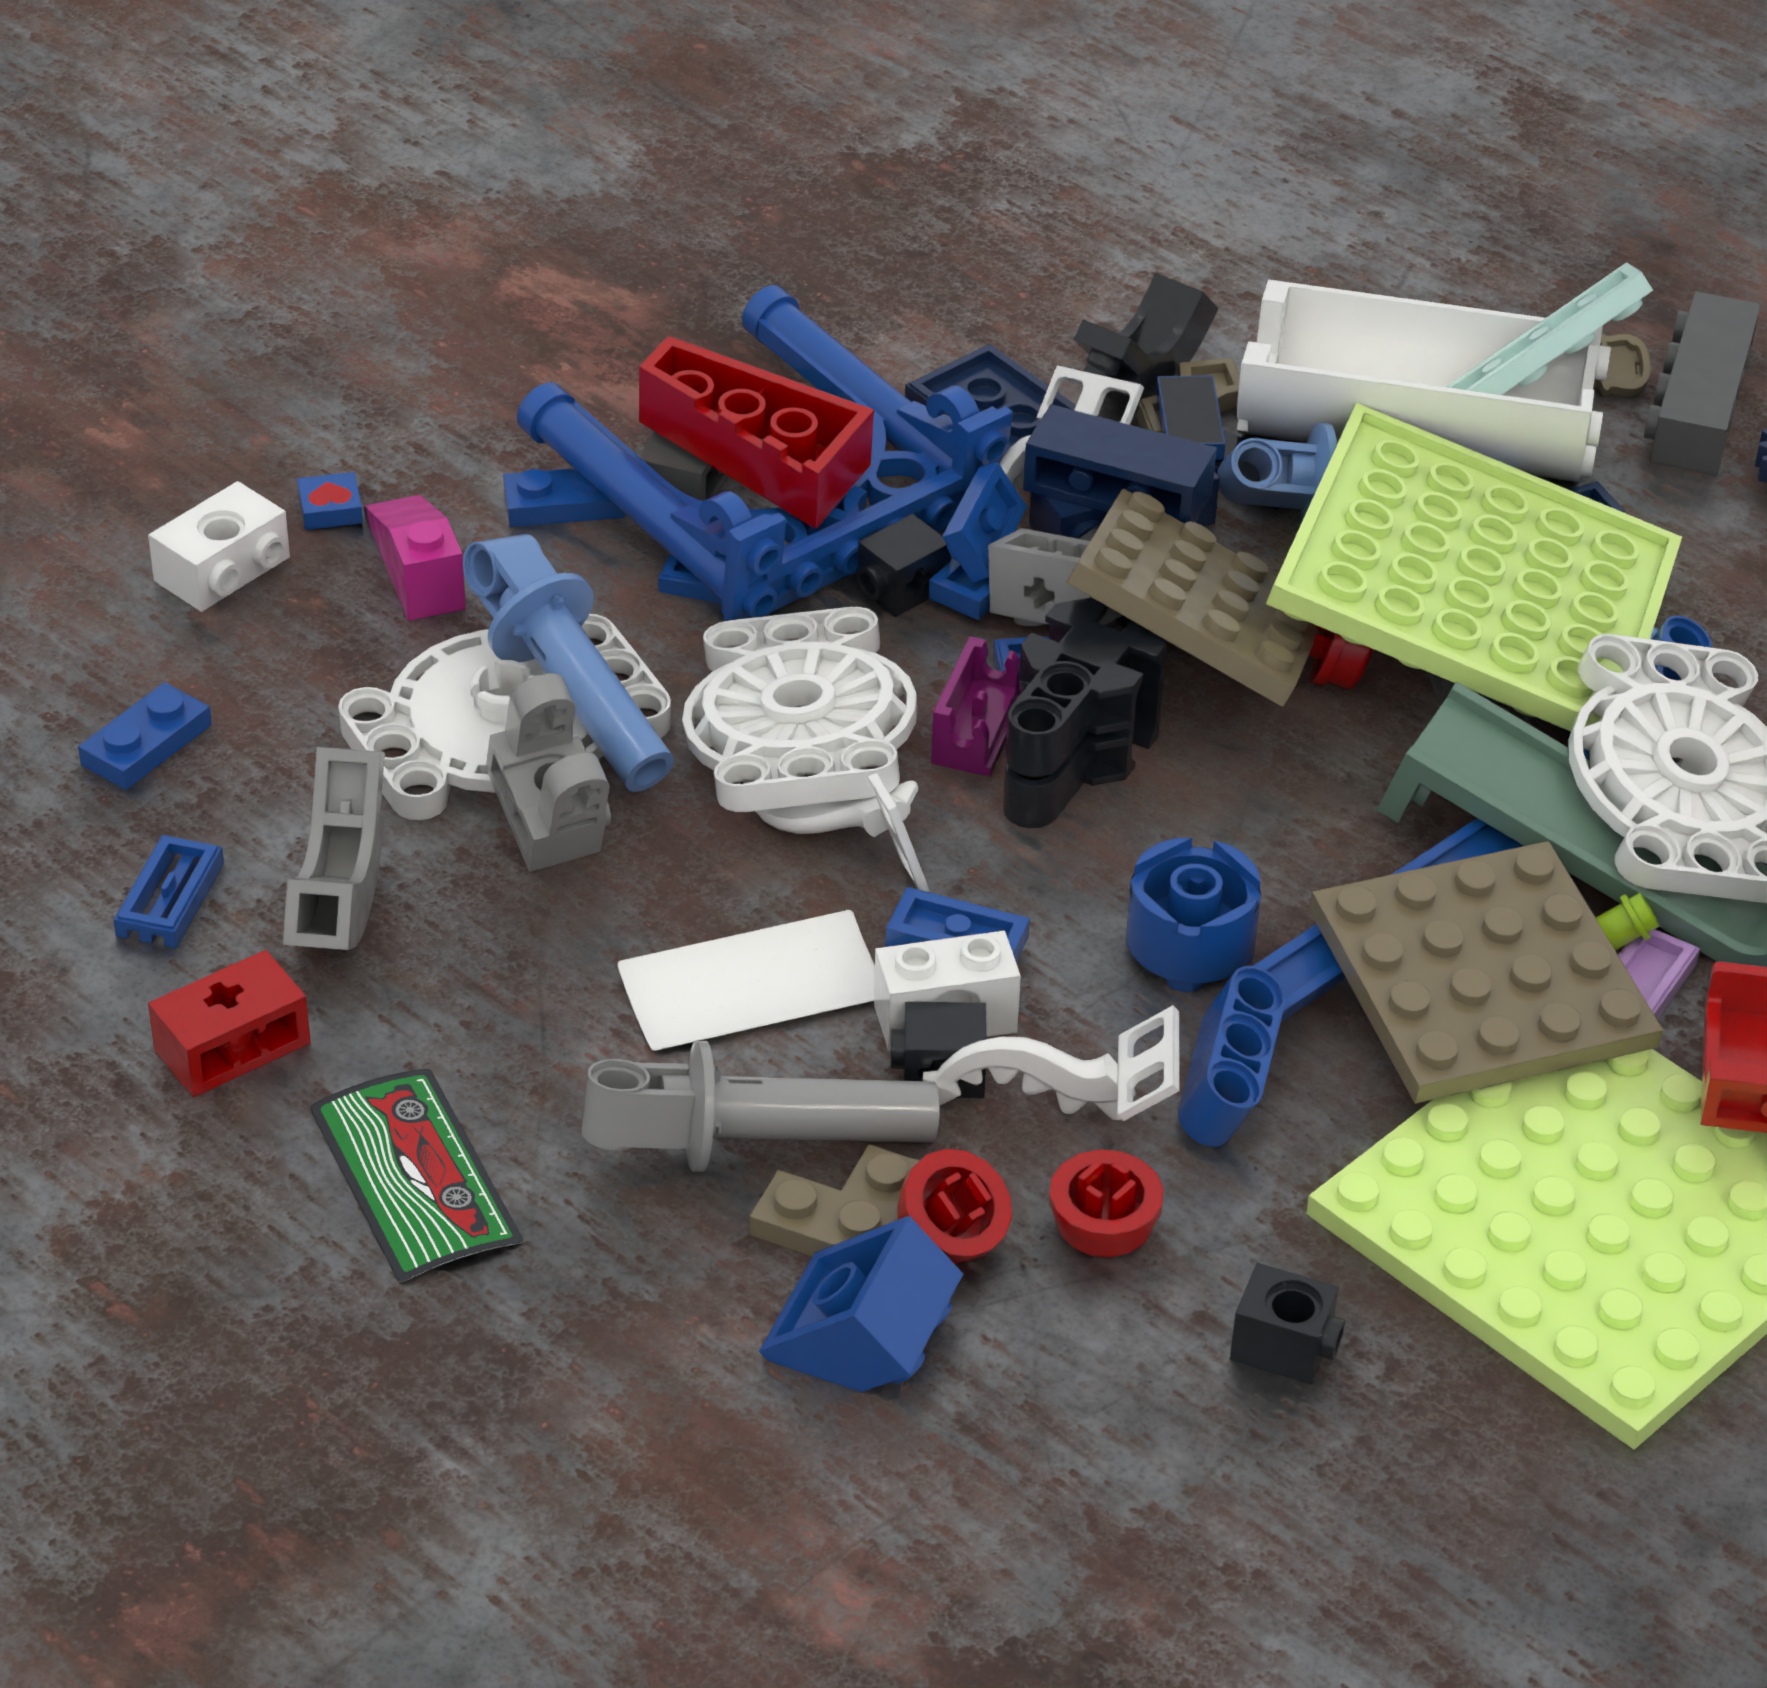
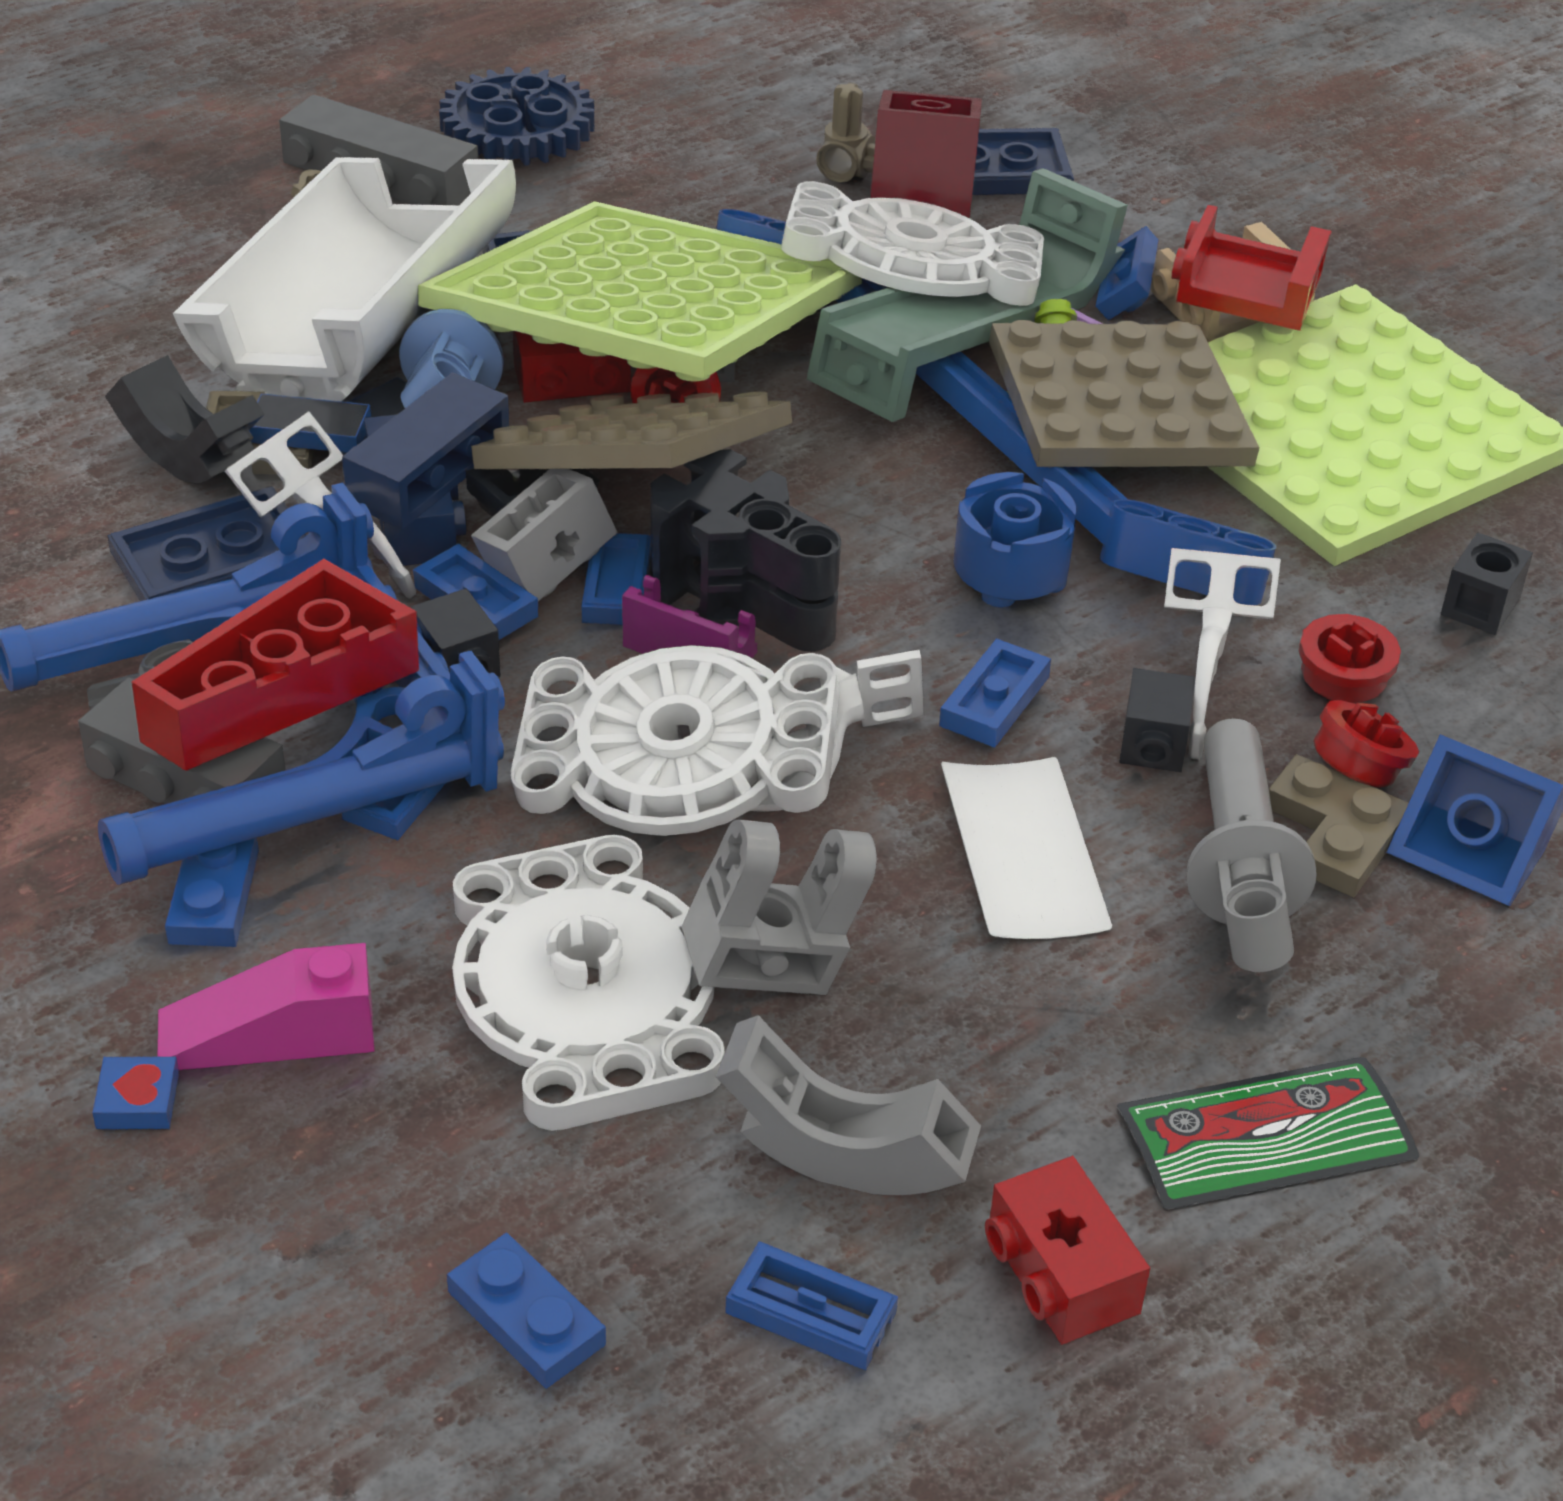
camera: 80 degrees left, 0 degrees up
white brick [148,481,290,612] -> none
medium blue piece [463,534,674,792] -> none
white brick [874,930,1021,1051] -> none
blue plate [942,461,1027,582] -> none
light aqua plate [1447,262,1653,395] -> none

